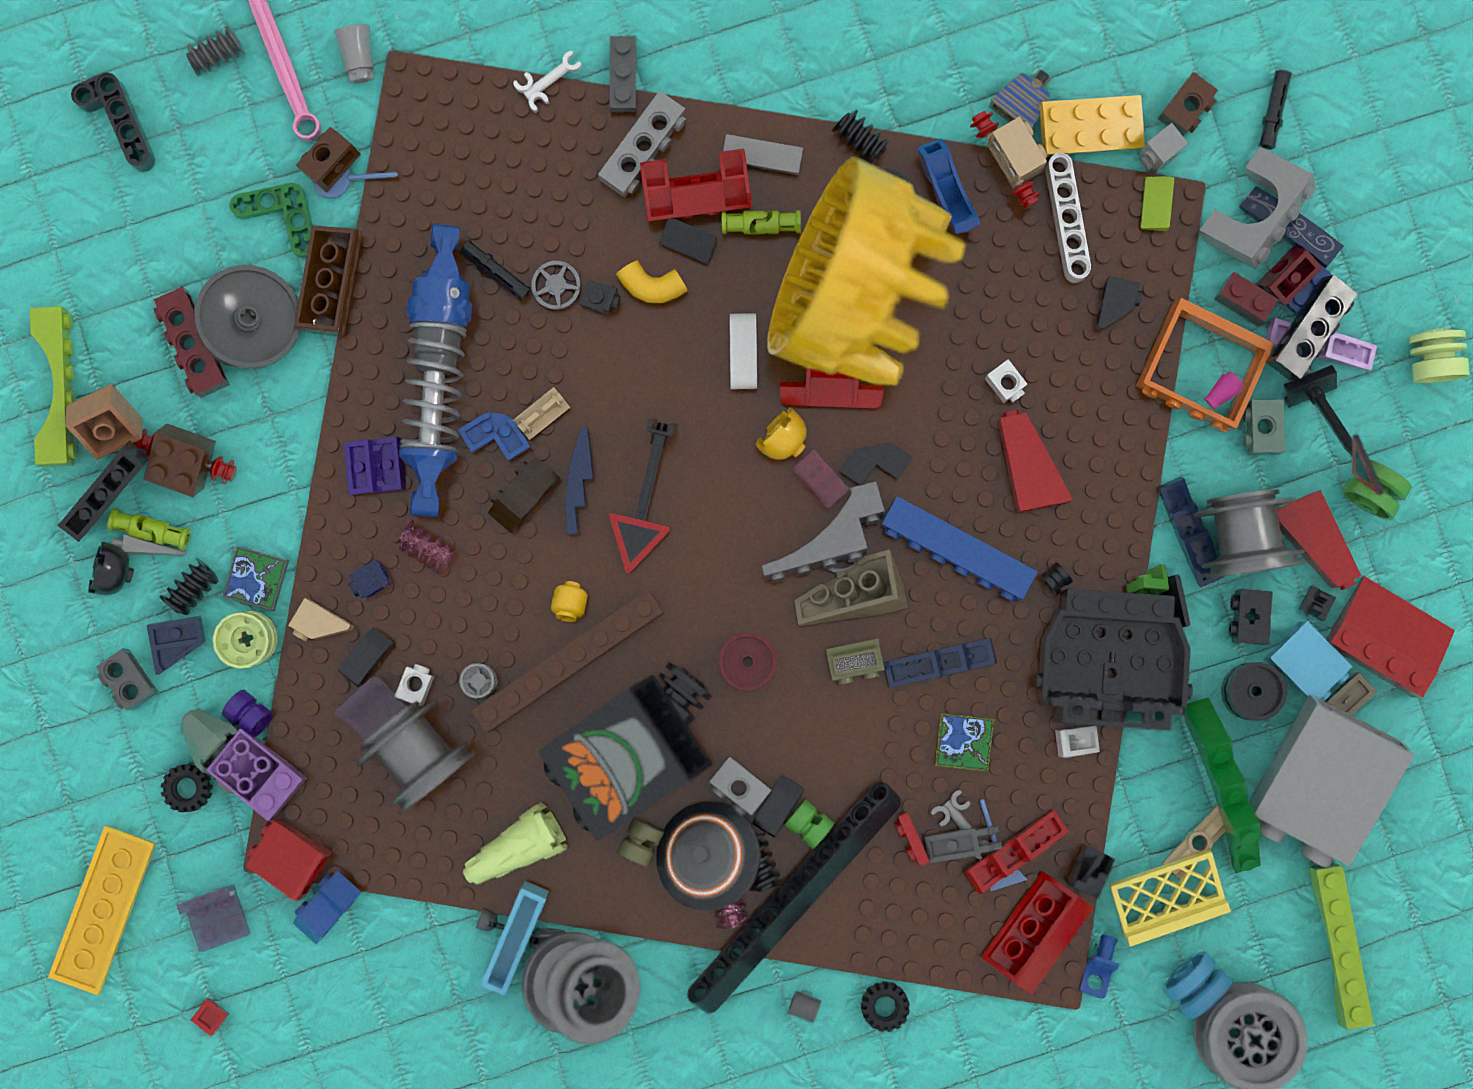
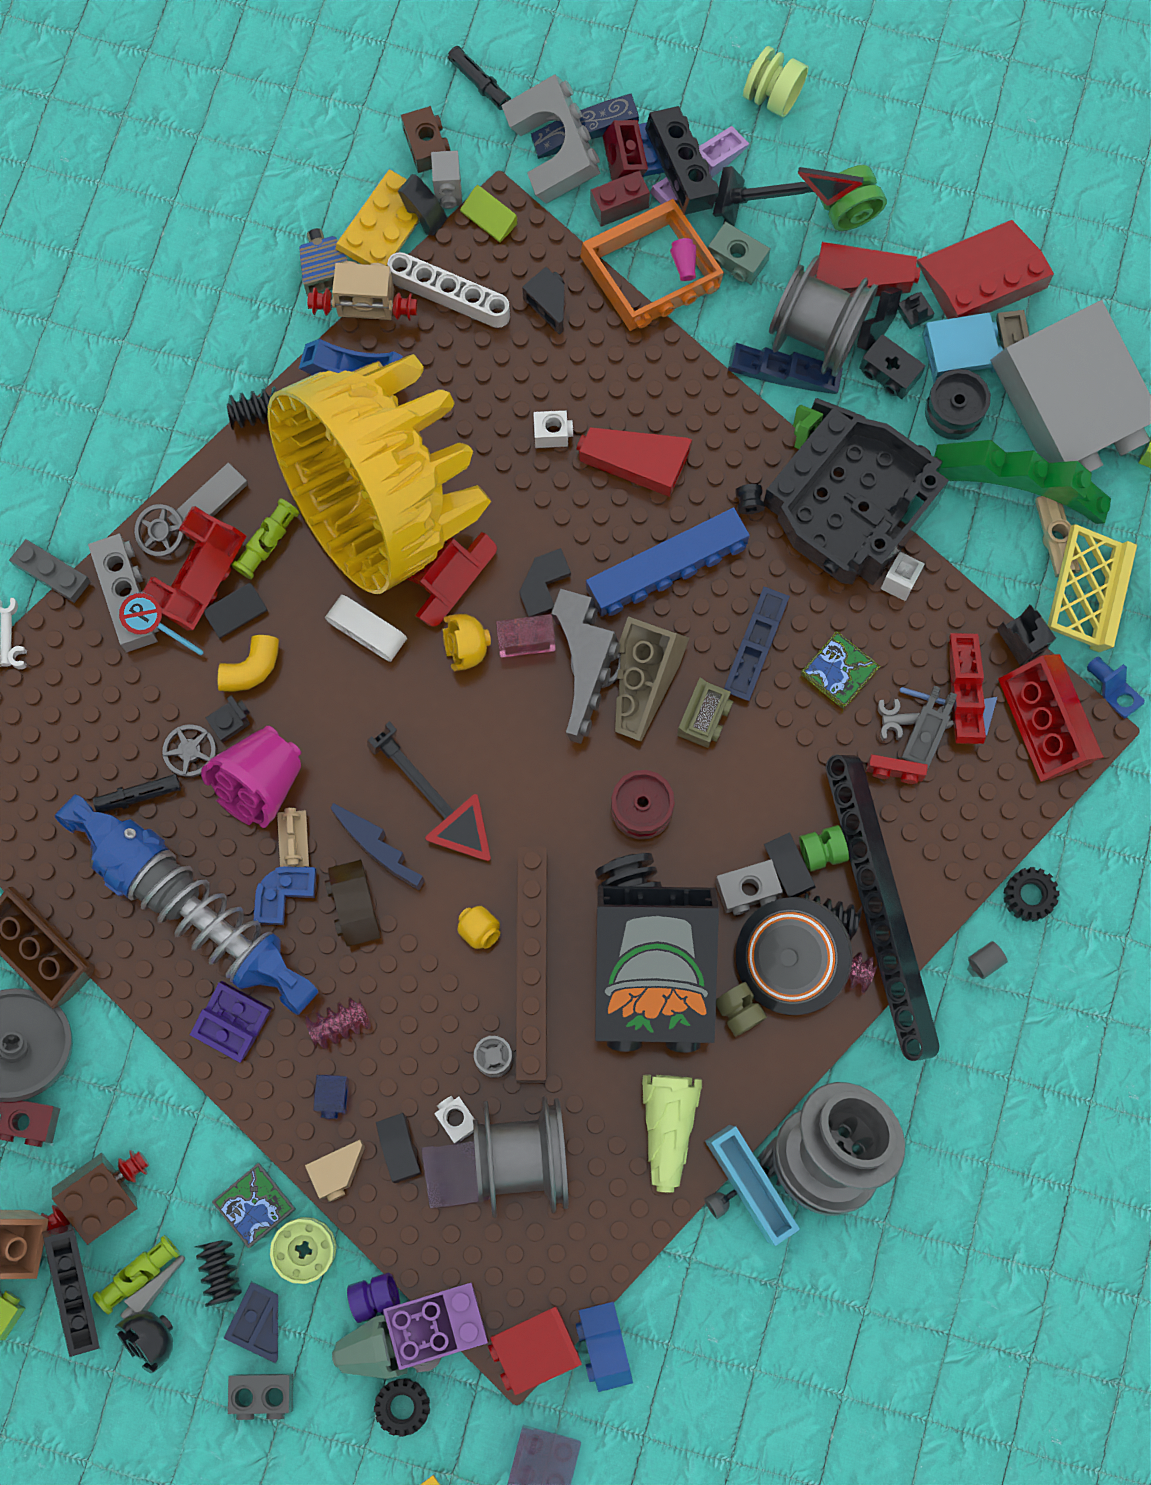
camera: 55 degrees left, 10 degrees down
none -> piece [119,593,204,655]
none -> flat silver wheel [135,504,185,556]
none -> dark pink cone [201,726,301,828]
none -> black slope [398,174,448,235]
none -> black tile [857,287,902,350]

